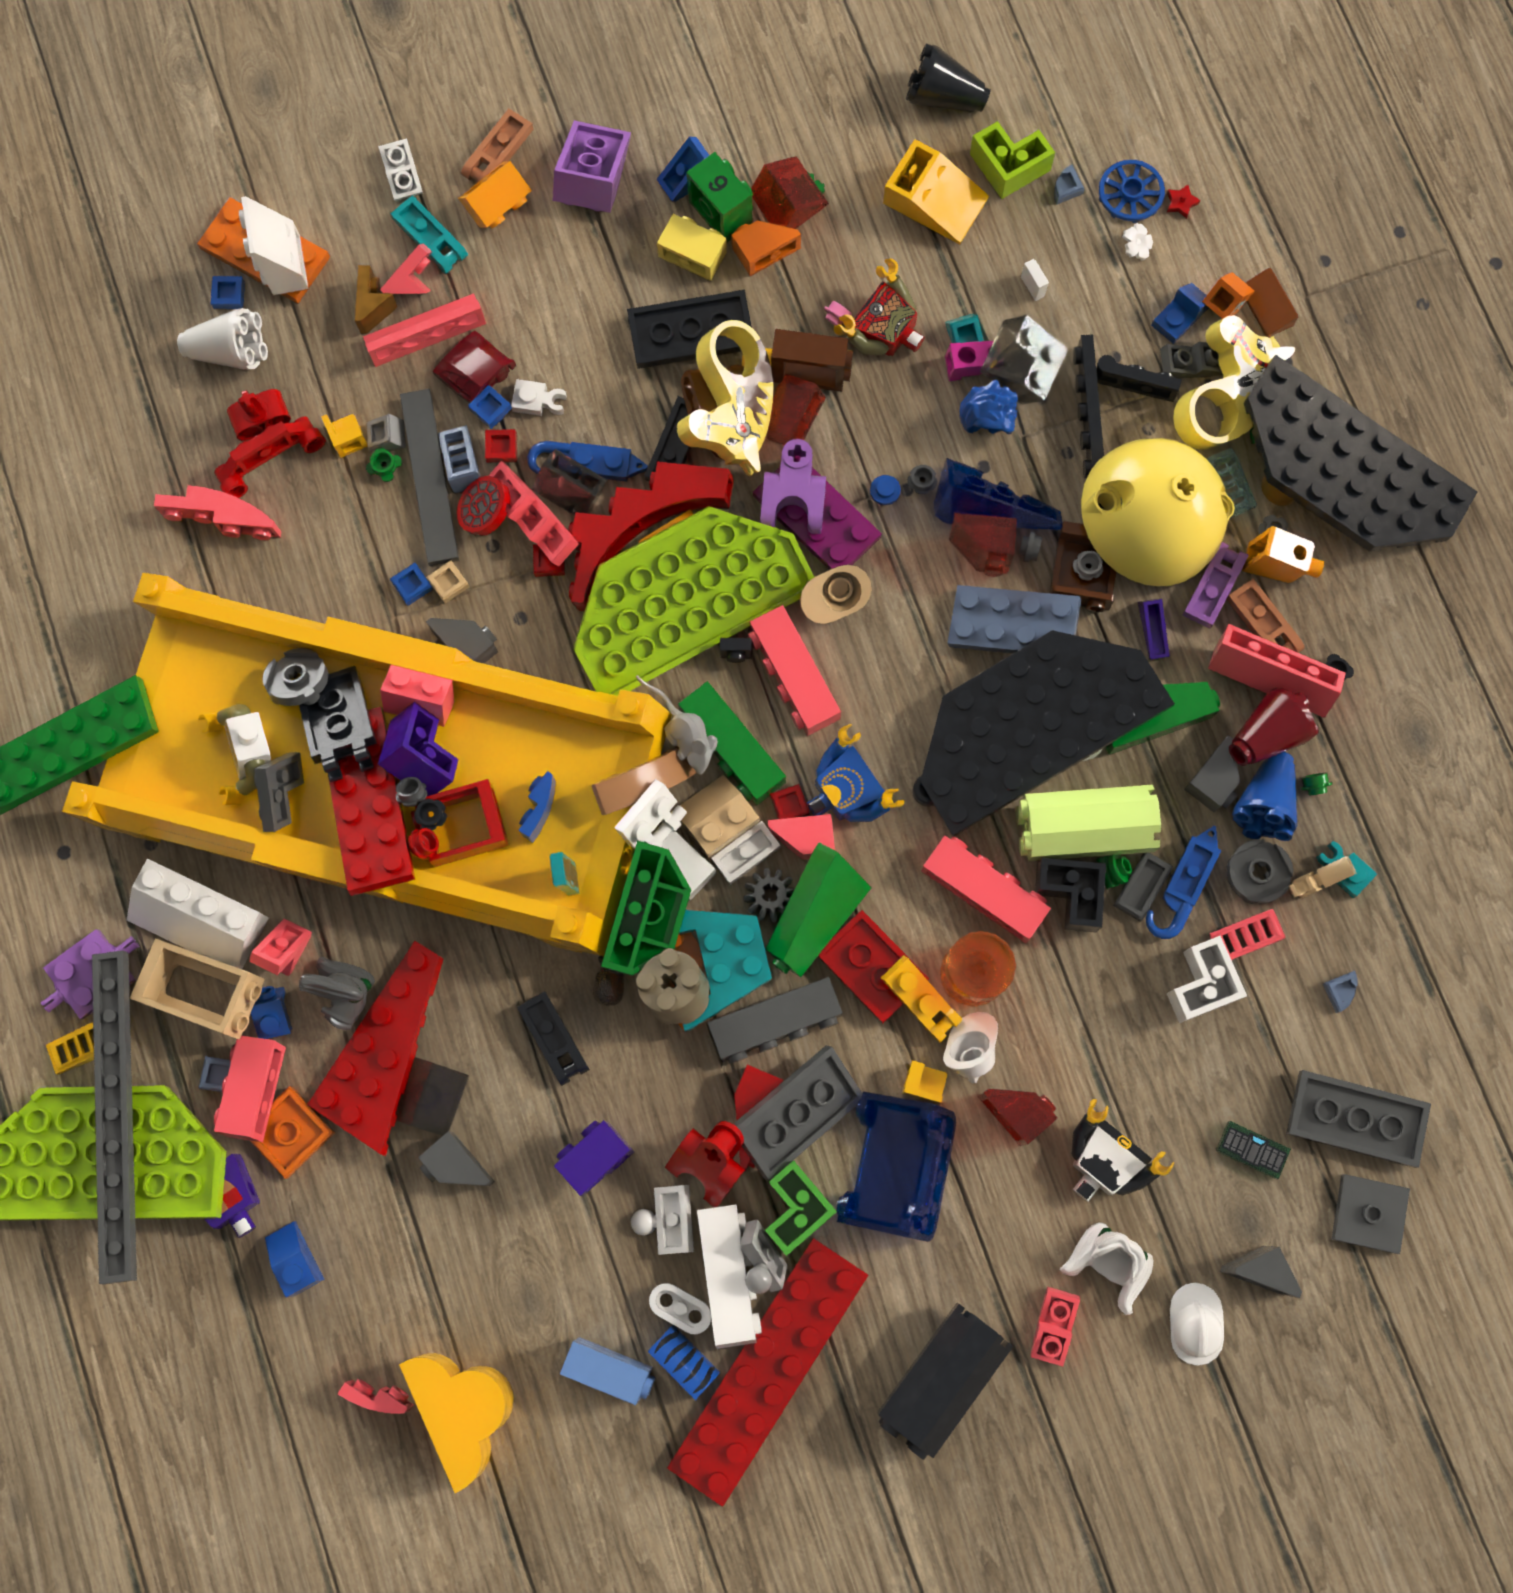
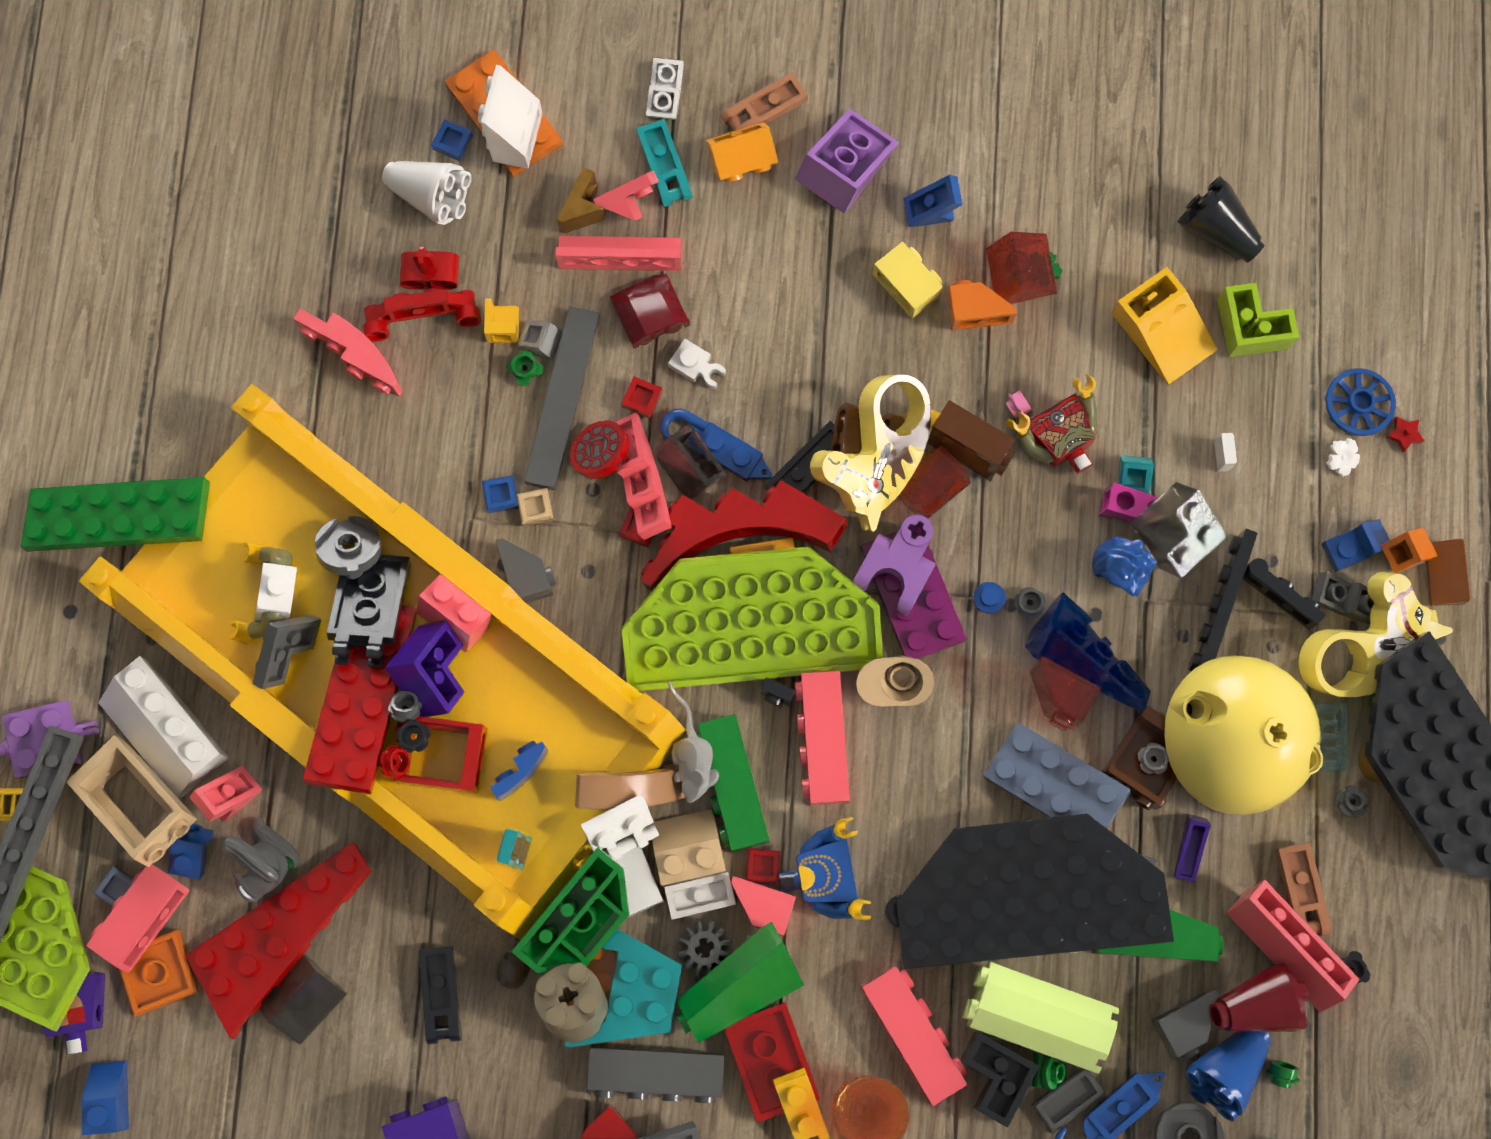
camera: 20 degrees right, 0 degrees up
dark grey slope [418,1131,495,1186] -> none
sand blue slope [438,425,481,493] -> none
blue tile [468,385,512,429] -> none
black plate [627,289,752,369] -> none
green brick [686,152,753,243] -> none
dark grey plate [1019,531,1042,562] -> none
sand blue tile [1054,165,1085,205] -> none
medium lavender plate [1182,542,1249,629] -> none
light orange torso [1242,526,1324,583] -> none

